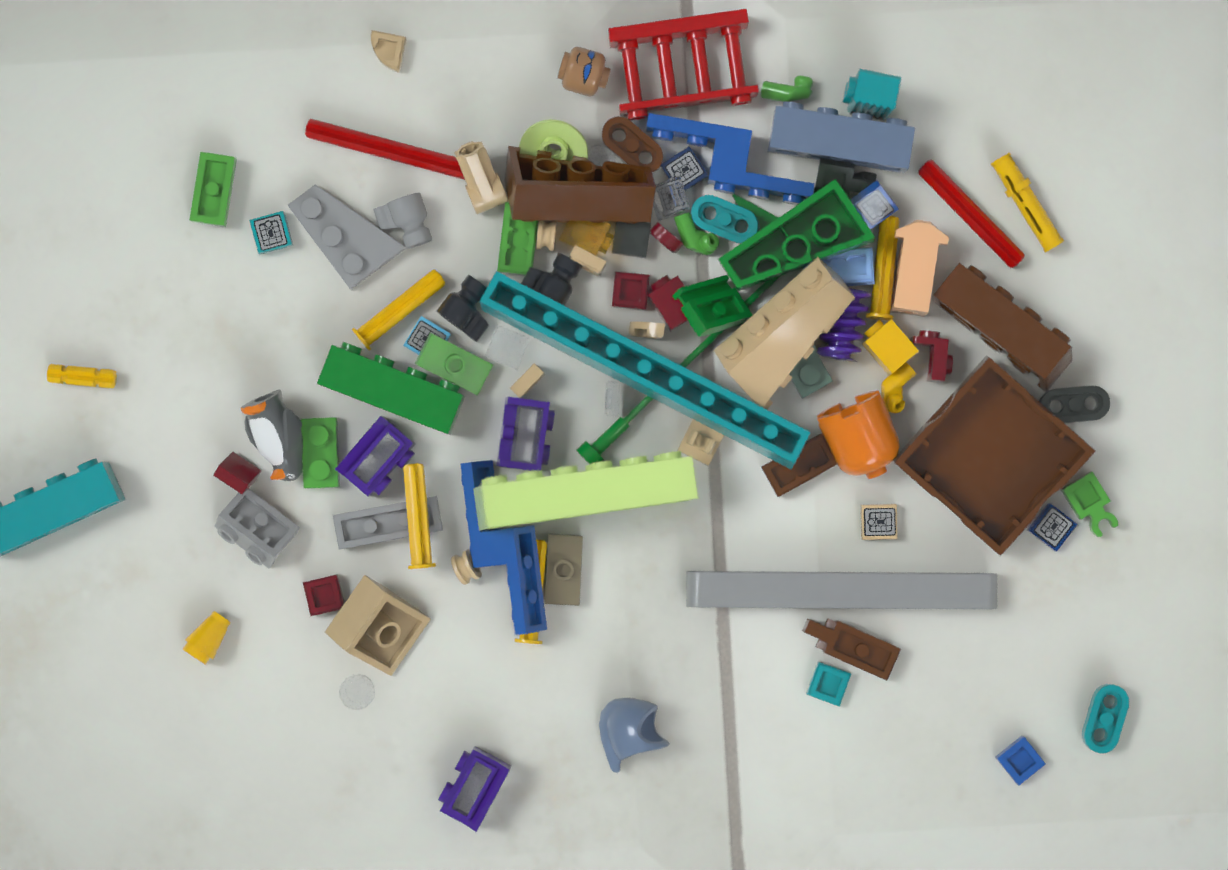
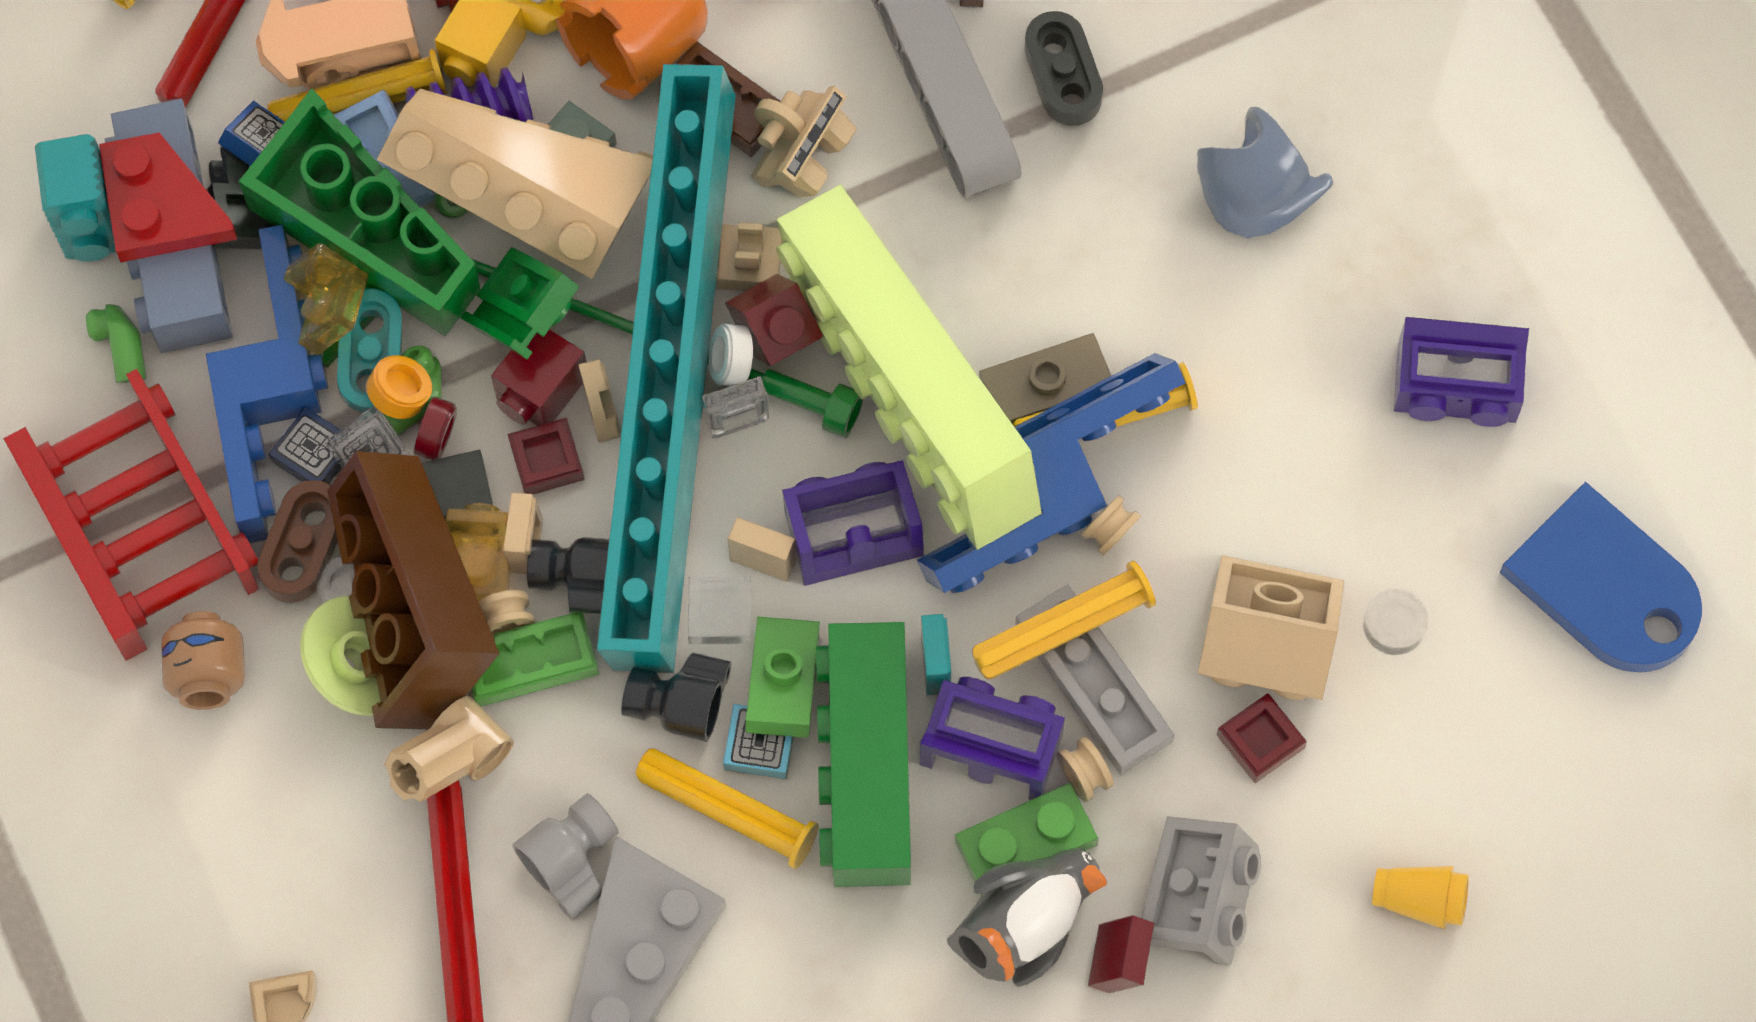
camera: 115 degrees left, 20 degrees down
none -> red wing [99,132,237,262]
none -> clear yellow bracket [284,244,369,356]
none -> light orange tile [366,355,432,419]
none -> white tile [709,324,753,387]
none -> dark red brick [725,274,824,366]
none -> tan hips [751,86,857,198]
none -> teal tile [921,614,951,695]
none -> pearl dark grey plate [1025,11,1103,126]
none -> tan bush [1056,737,1114,802]
none -> blue tile [1500,481,1702,672]

